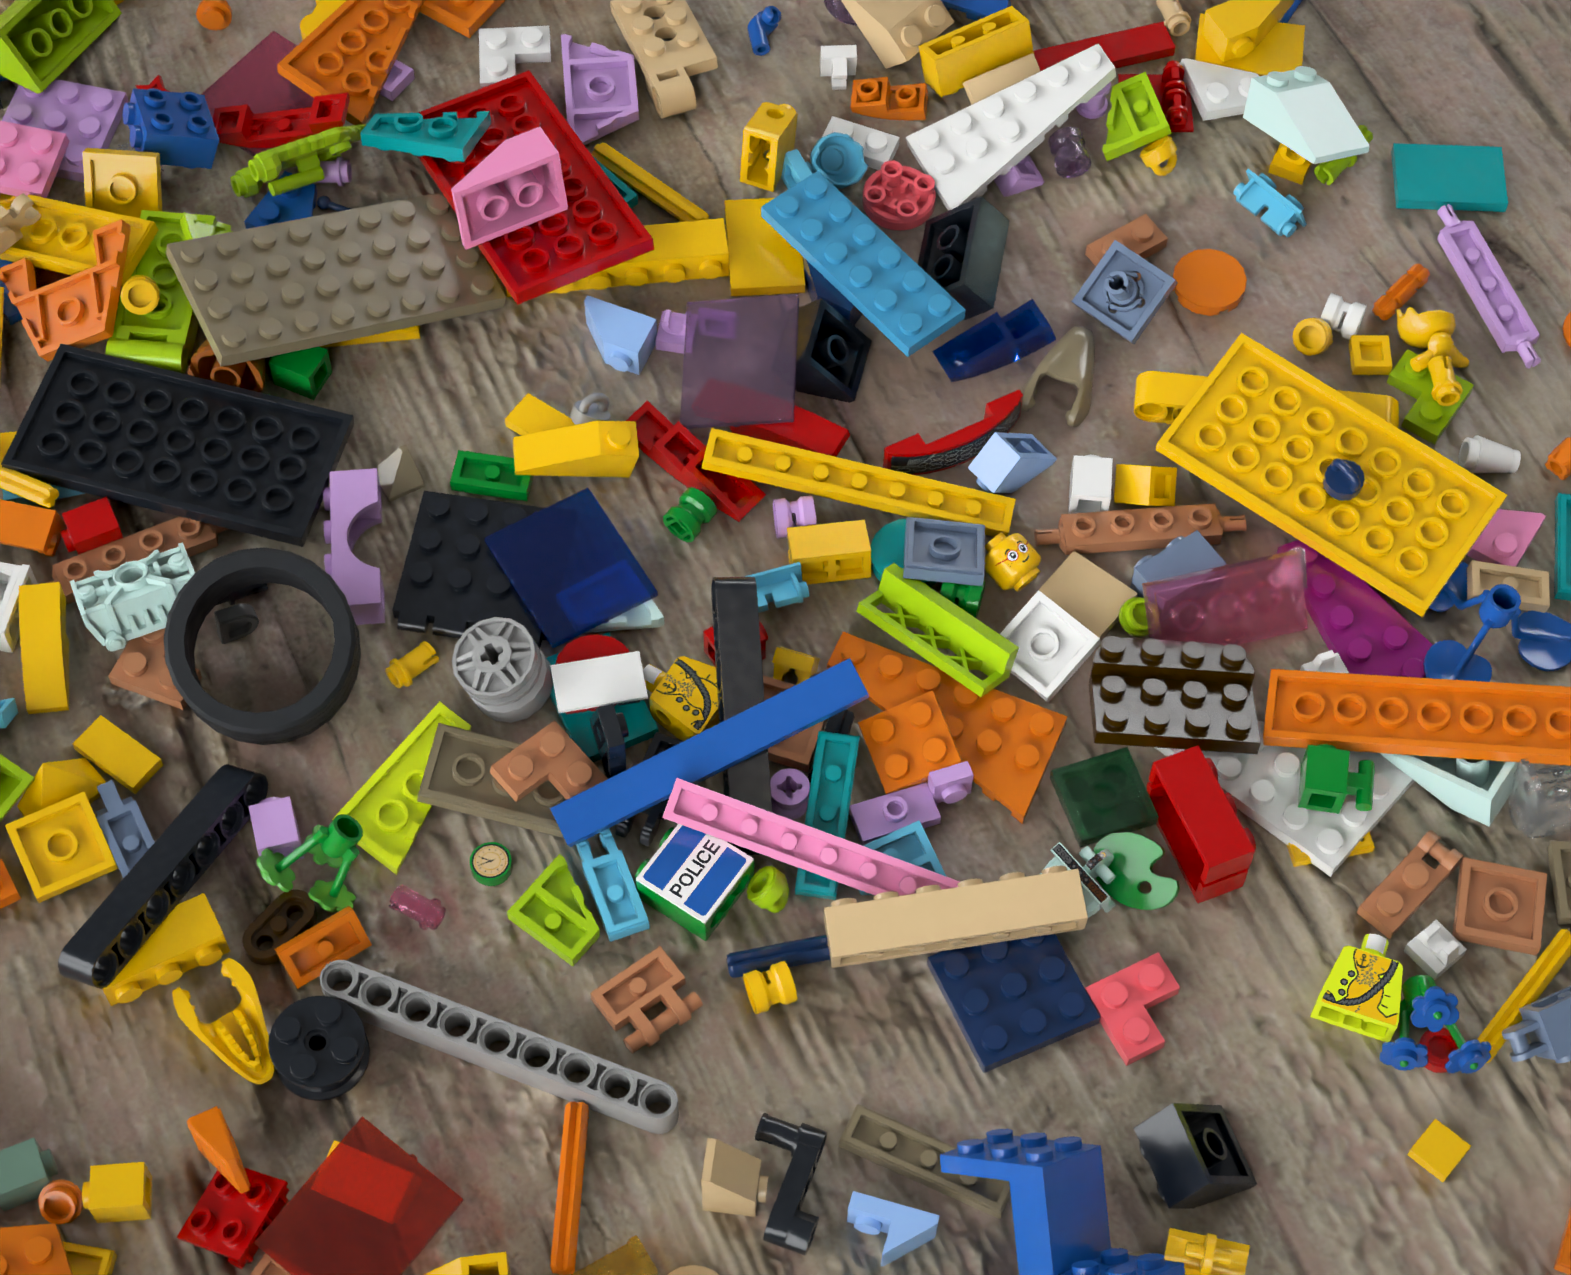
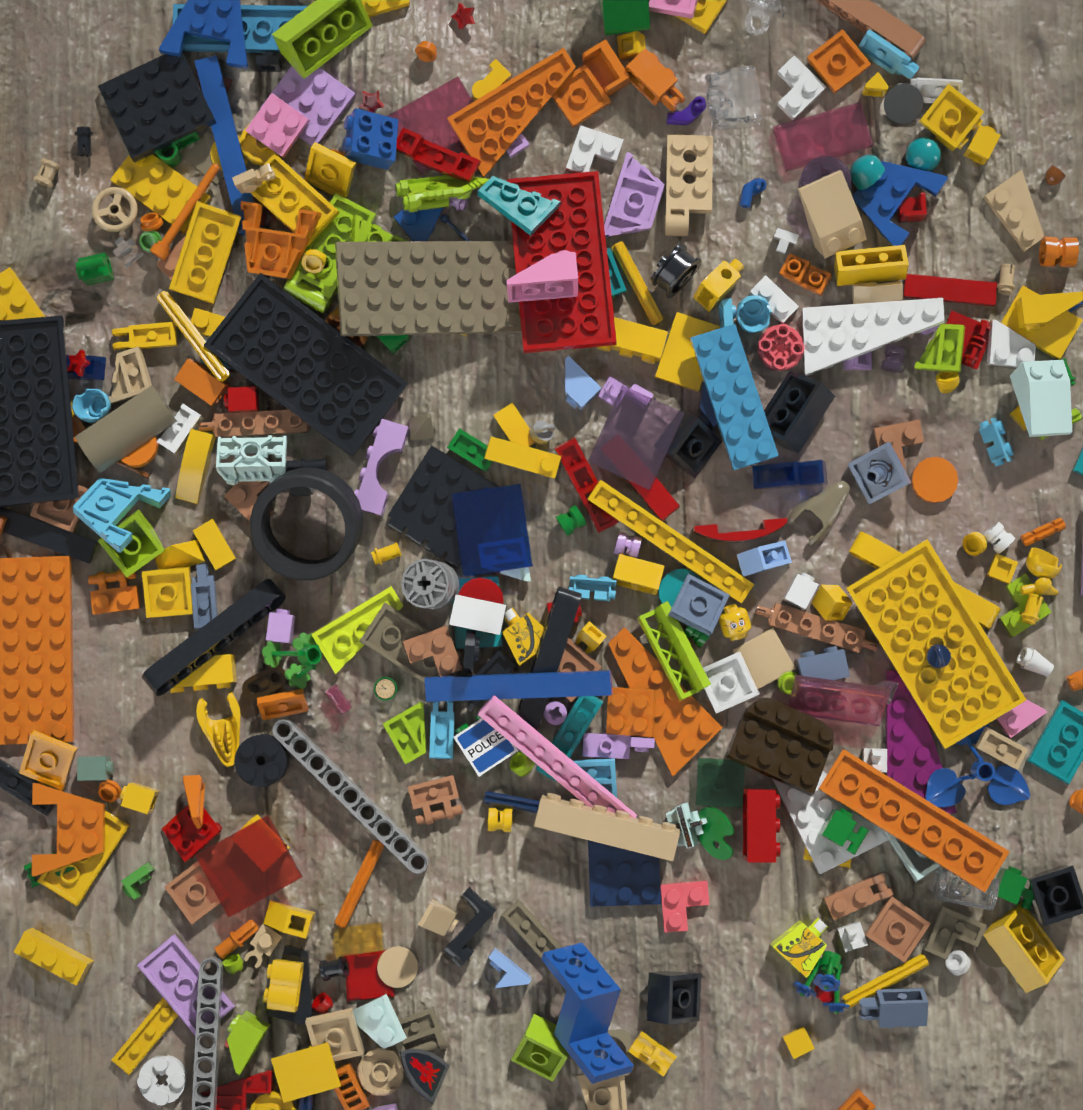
camera: 25 degrees right, 25 degrees up
none -> black wheel [650,244,702,299]

